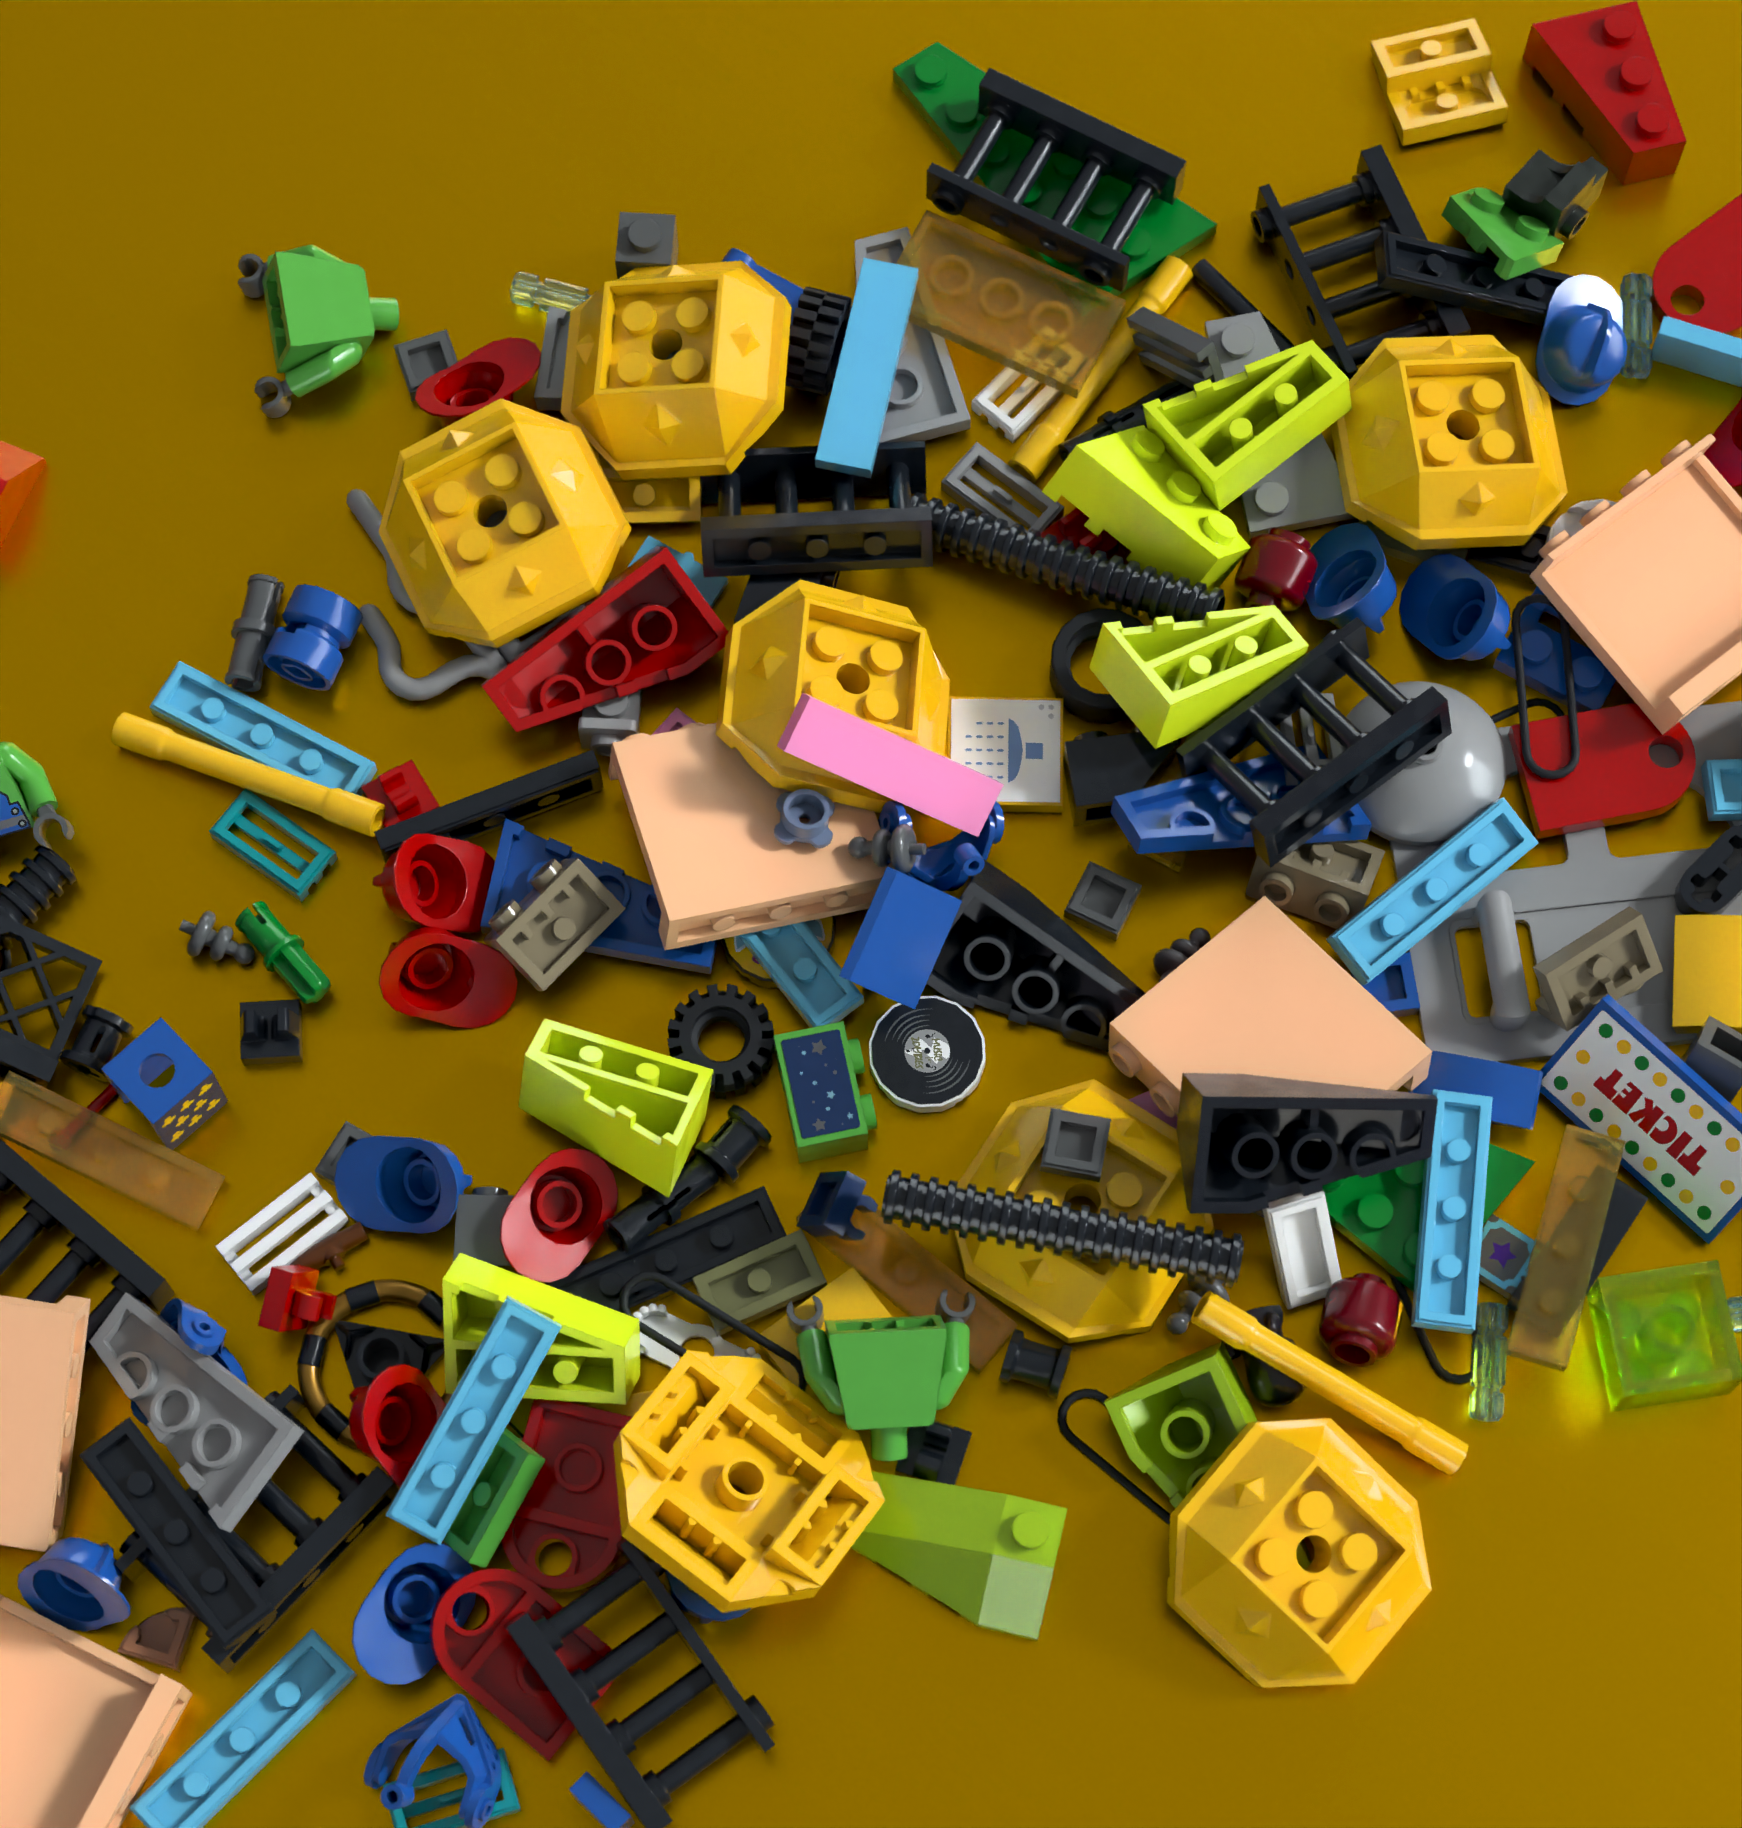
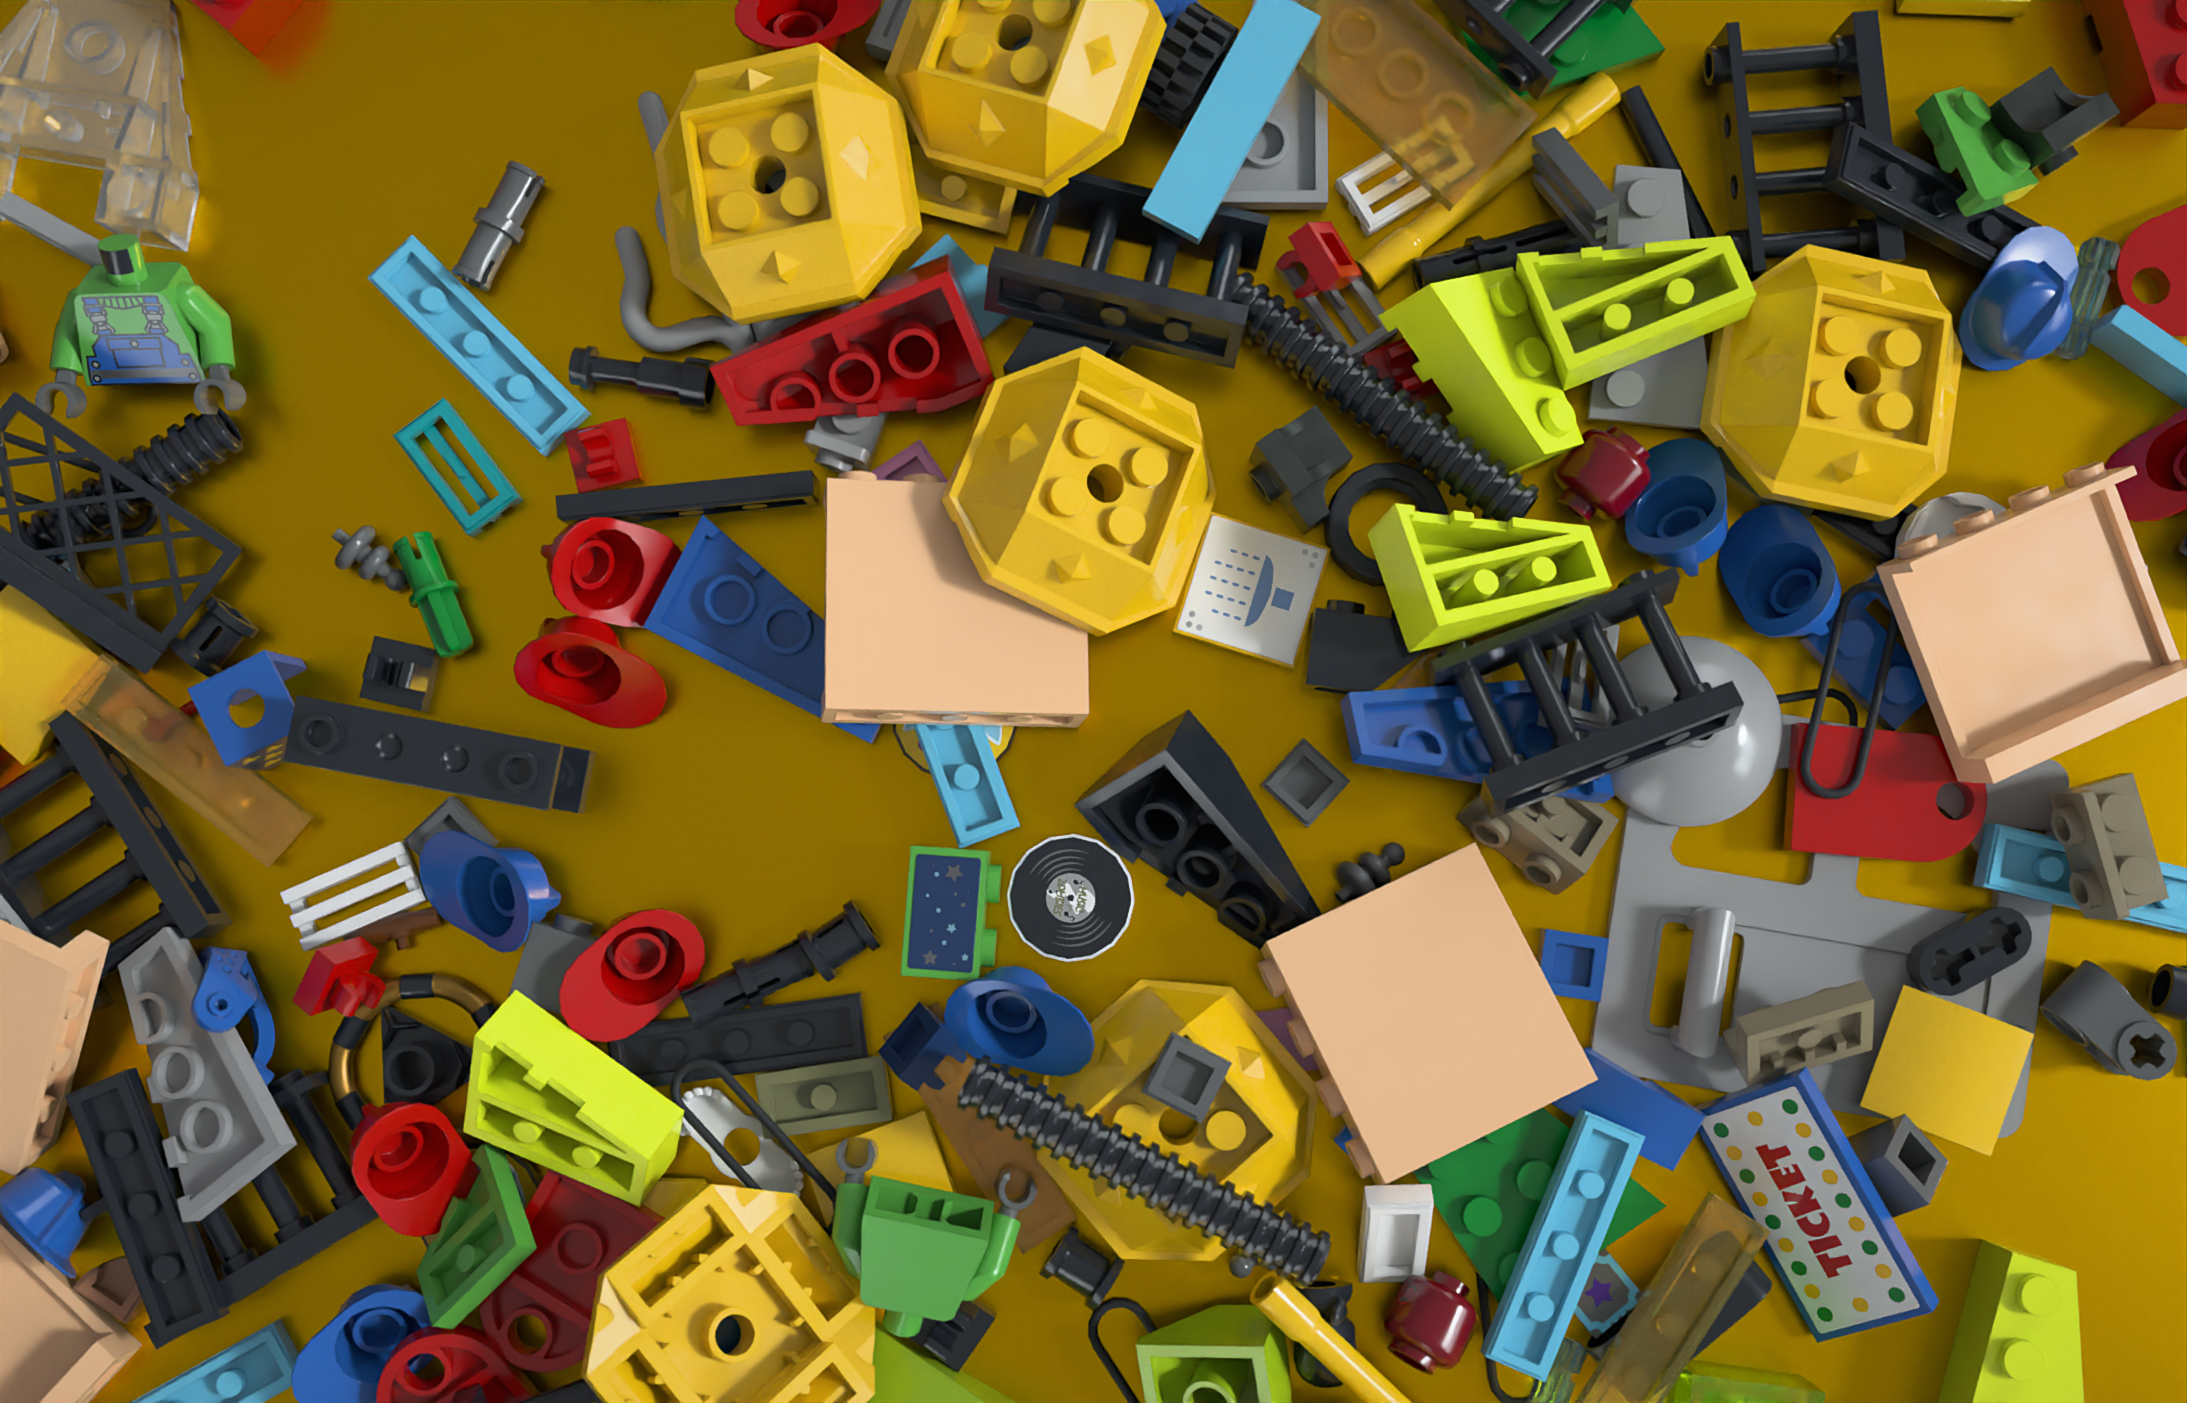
camera: 15 degrees right, 15 degrees up
yellow piece [111,712,386,837] -> none
blue wheel [262,584,363,691] -> none
medium azure tile [386,1295,562,1545] -> none
dark tan bracket [483,858,626,991] -> none
neon yellow wedge [518,1018,713,1198] -> none
black tyre [667,984,775,1099] -> none
sand blue plate [774,789,835,848] -> none
bright pink tile [777,693,1004,837] -> none
blue slope [839,866,962,1009] -> none
dark grey hair [848,824,926,873] -> none
blue helmet [878,801,1004,891] -> none
black wedge [1177,1073,1438,1214] -> none
medium azure tile [1326,797,1539,985] -> none
none -> black fence [283,695,596,814]
none -> black piece [569,346,716,410]
none -> blue piece [944,965,1095,1077]
none -> pearl dark grey brick [1248,405,1353,536]
none -> red tile [1276,221,1363,299]

